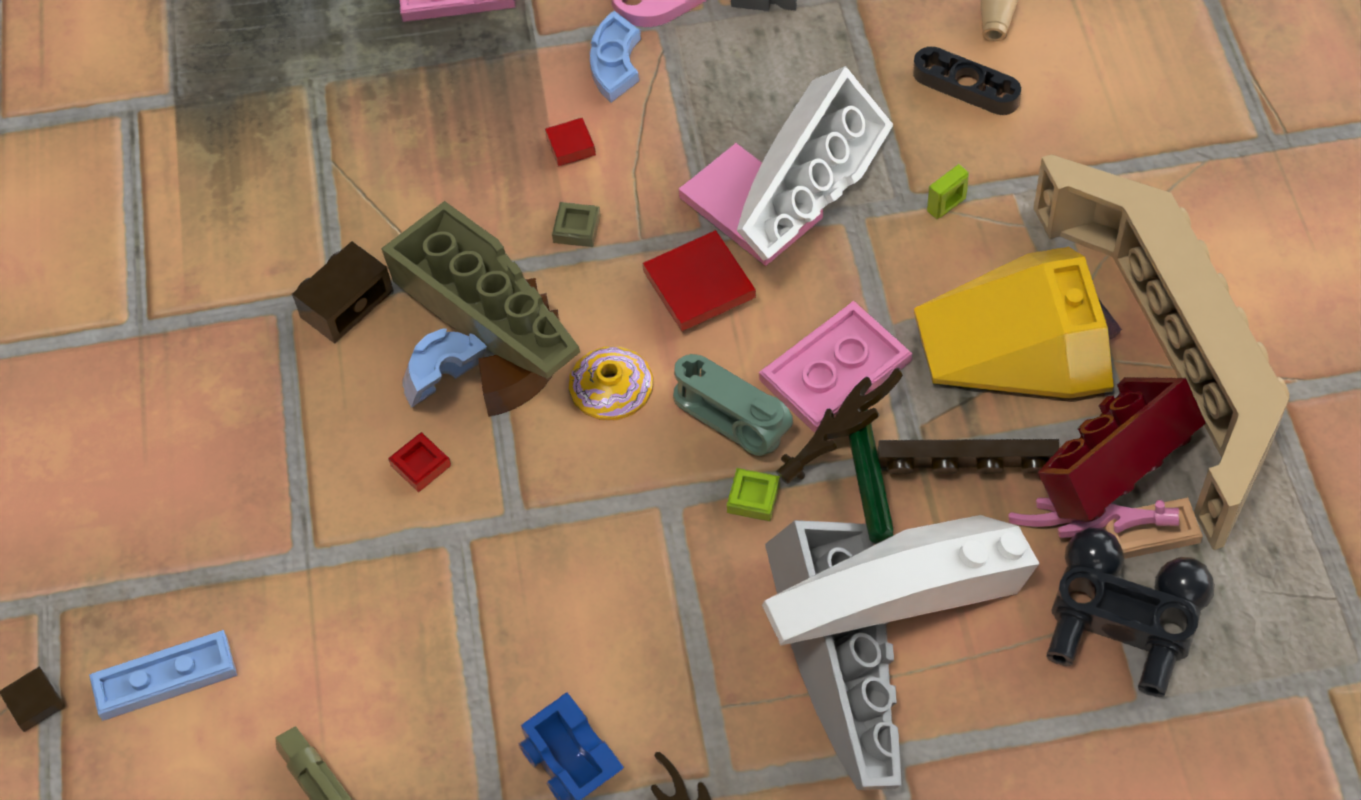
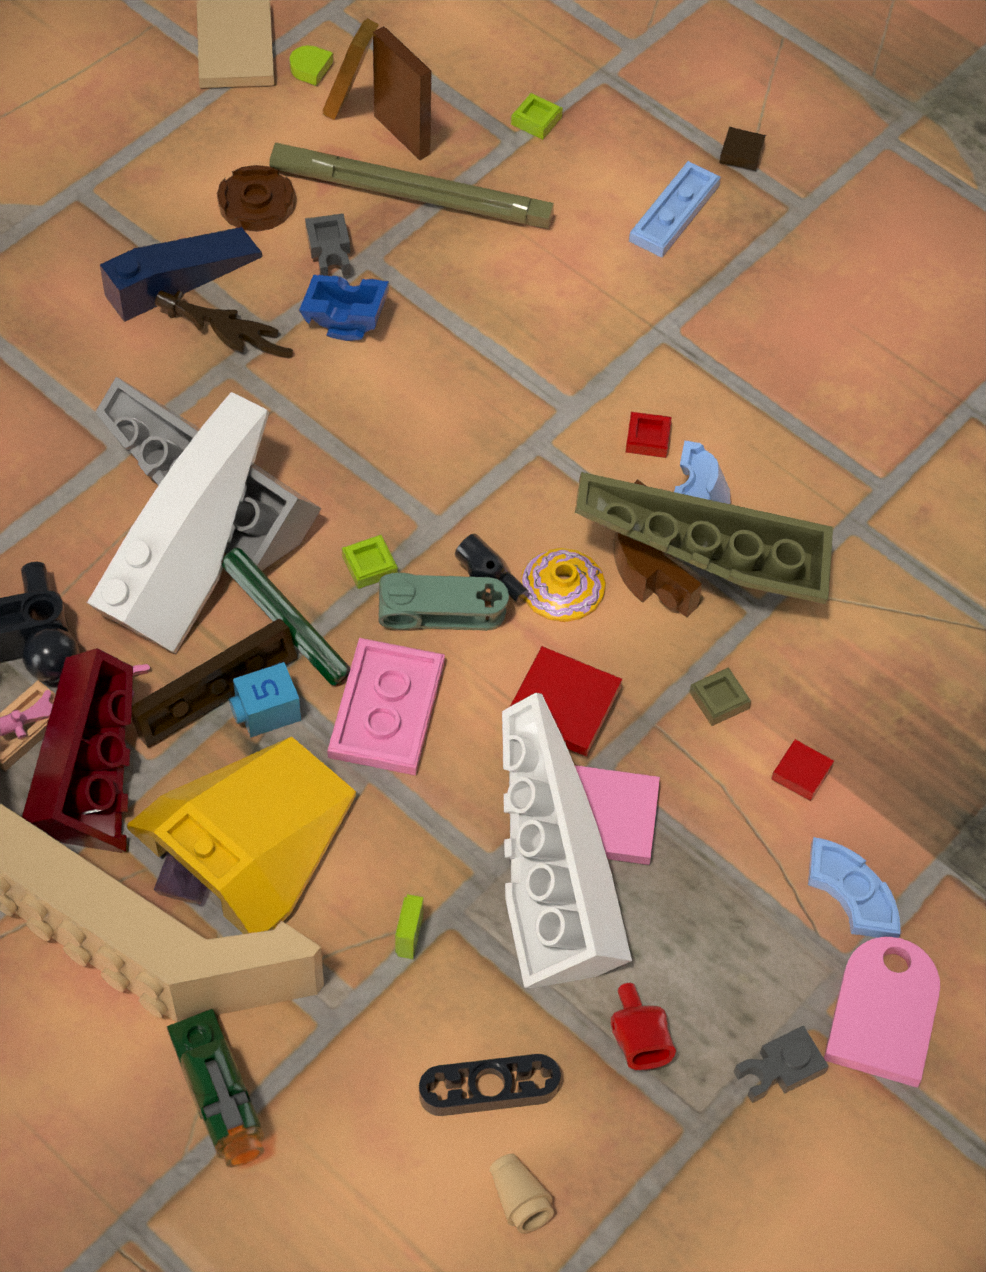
camera: 135 degrees right, 0 degrees up
dark brown brick [292,241,394,344] -> none
dark brown piece [776,368,903,484] -> none
none -> dark green plate [166,1009,265,1167]
none -> dark azure brick [229,662,301,738]
none -> black piece [455,534,529,603]
none -> red piece [611,983,676,1070]

